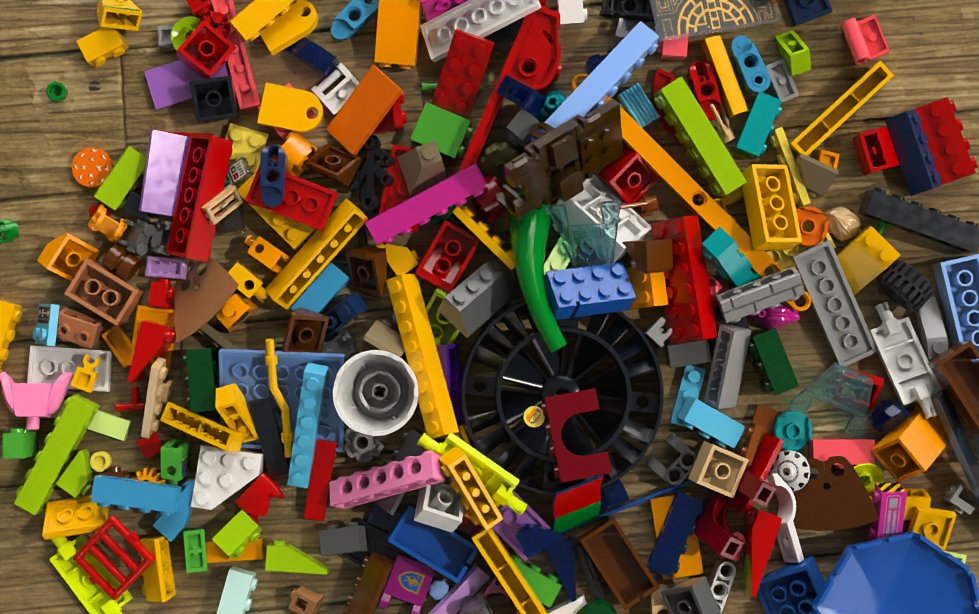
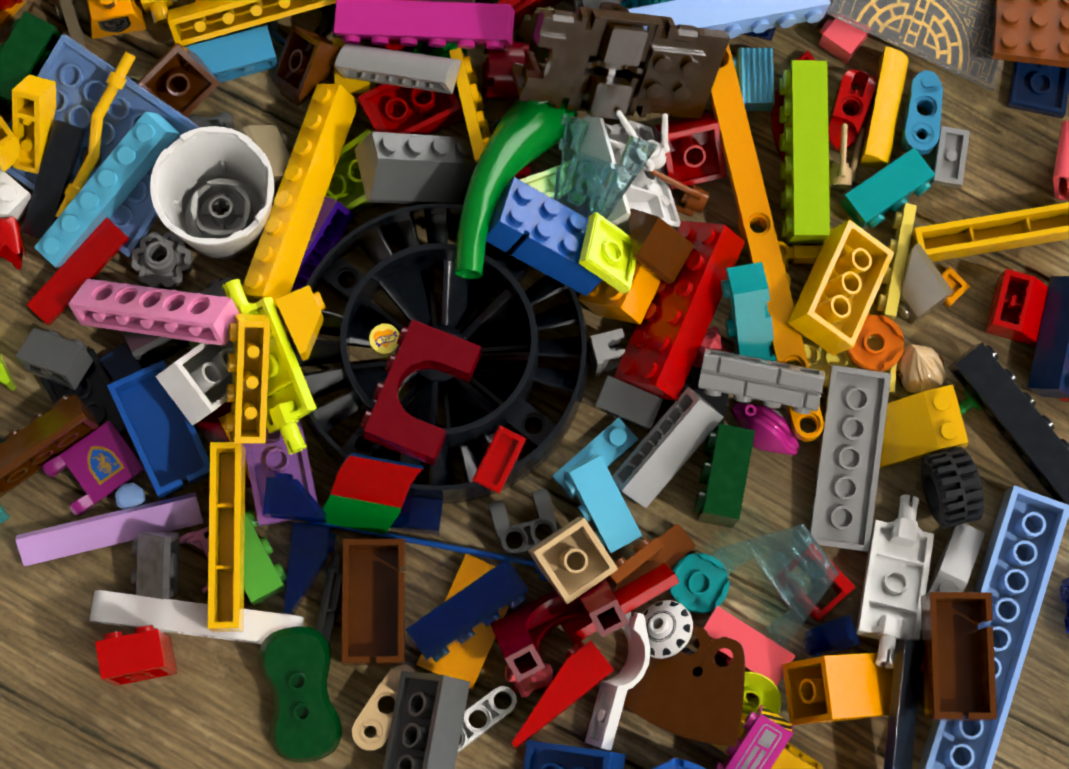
camera: 30 degrees right, 10 degrees down
dark blue slope [324,292,369,341] -> none
lime slope [774,30,811,76] -> none
none -> yellow slope [276,285,326,361]
none -> light grey brick [335,43,461,94]
none -> red tile [472,425,527,494]
none -> neon yellow tile [579,212,637,294]
none -> white plant [616,110,670,172]

